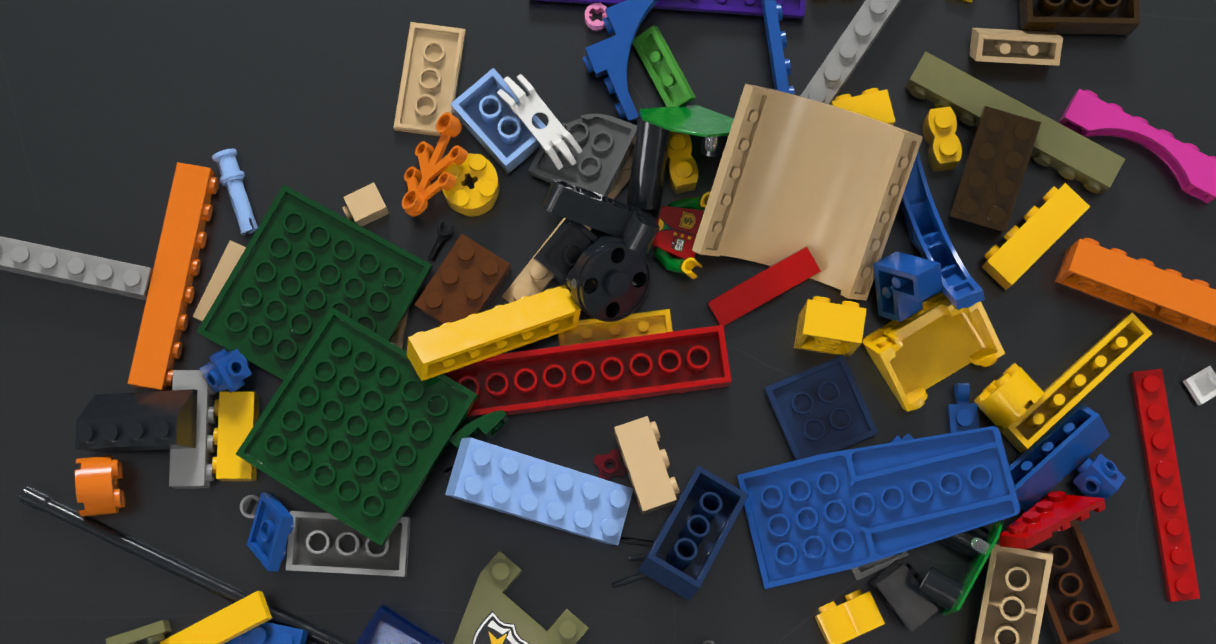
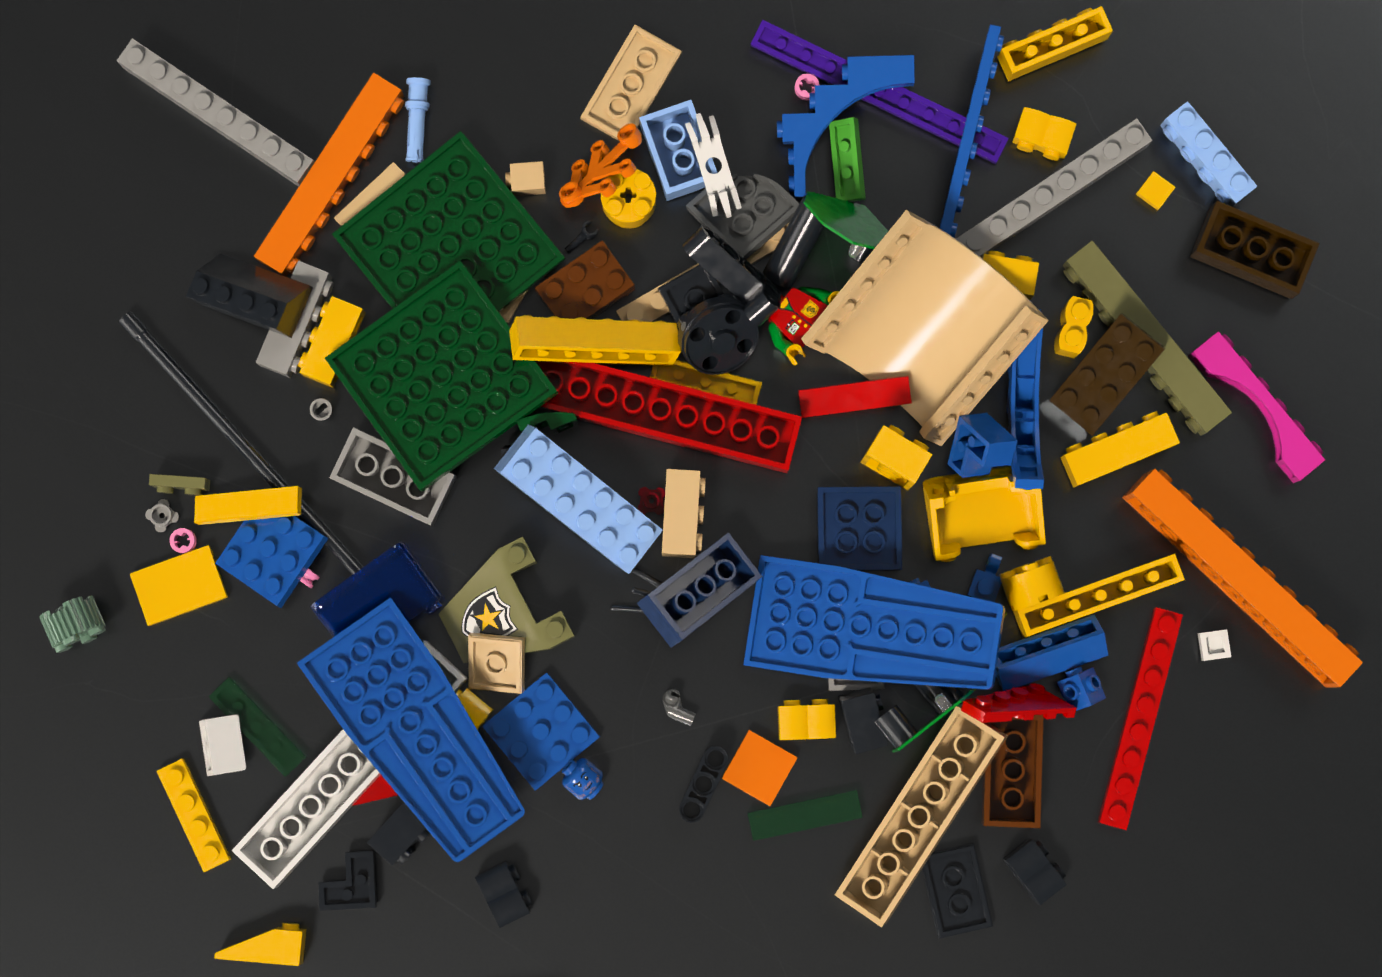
camera: 20 degrees right, 5 degrees up
orange brick [75,455,125,517] -> none
blue brick [200,349,252,393] -> none
blue plate [247,492,294,571] -> none
yellow brick [666,131,698,194] -> none
tan brick [969,28,1063,66] -> none

